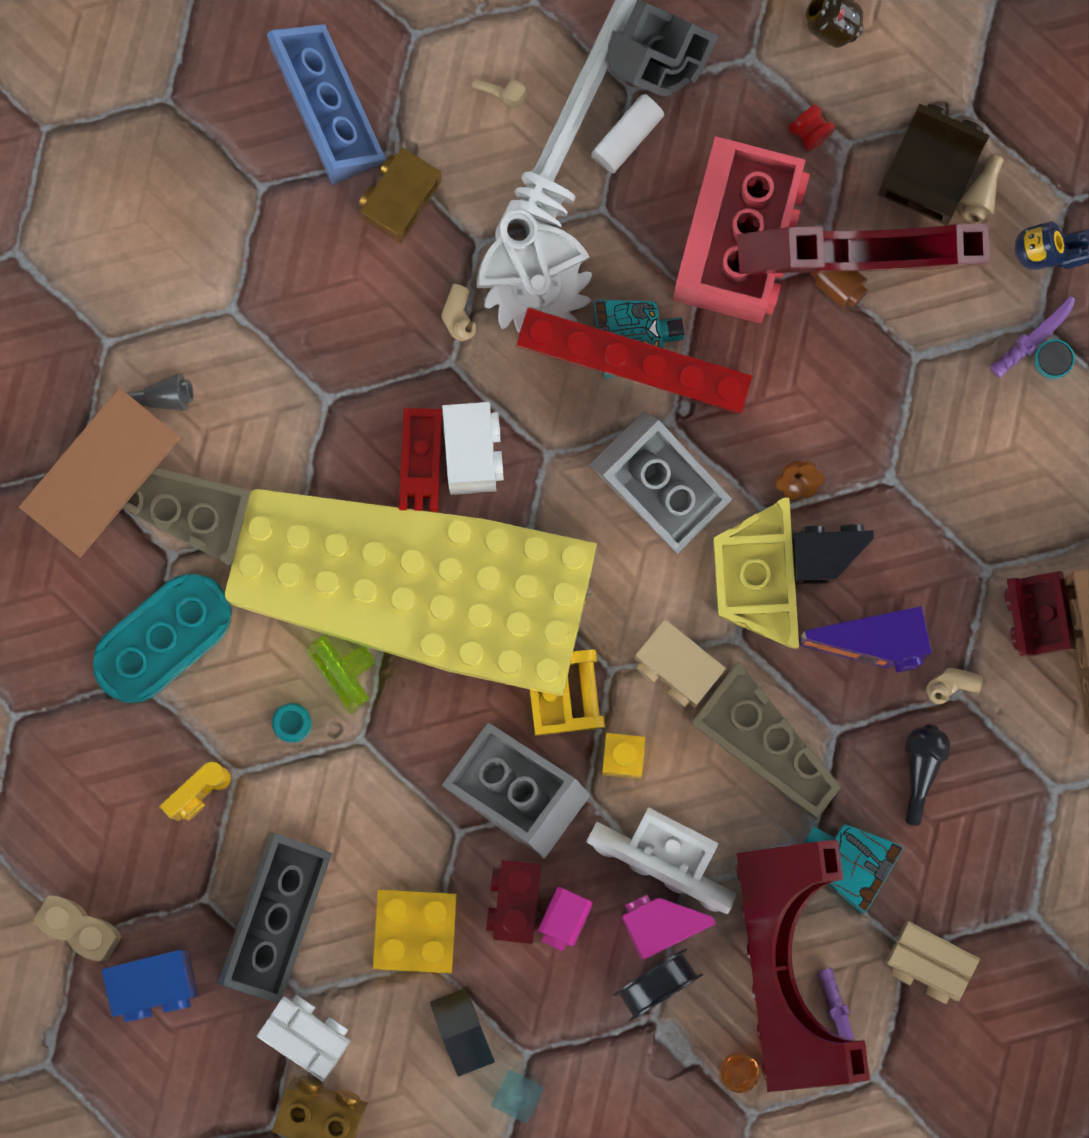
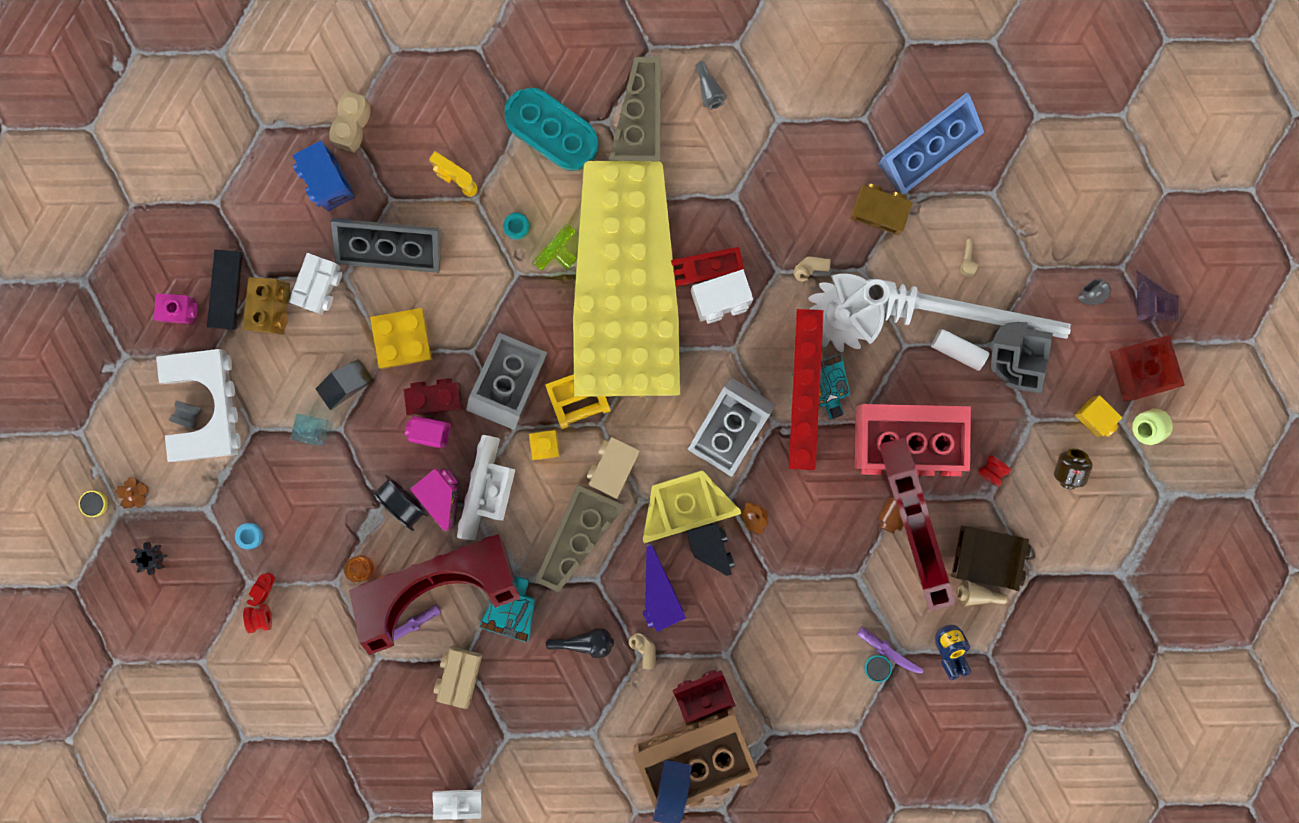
camera: 75 degrees right, 5 degrees up
nougat tile [19,387,181,558] -> none

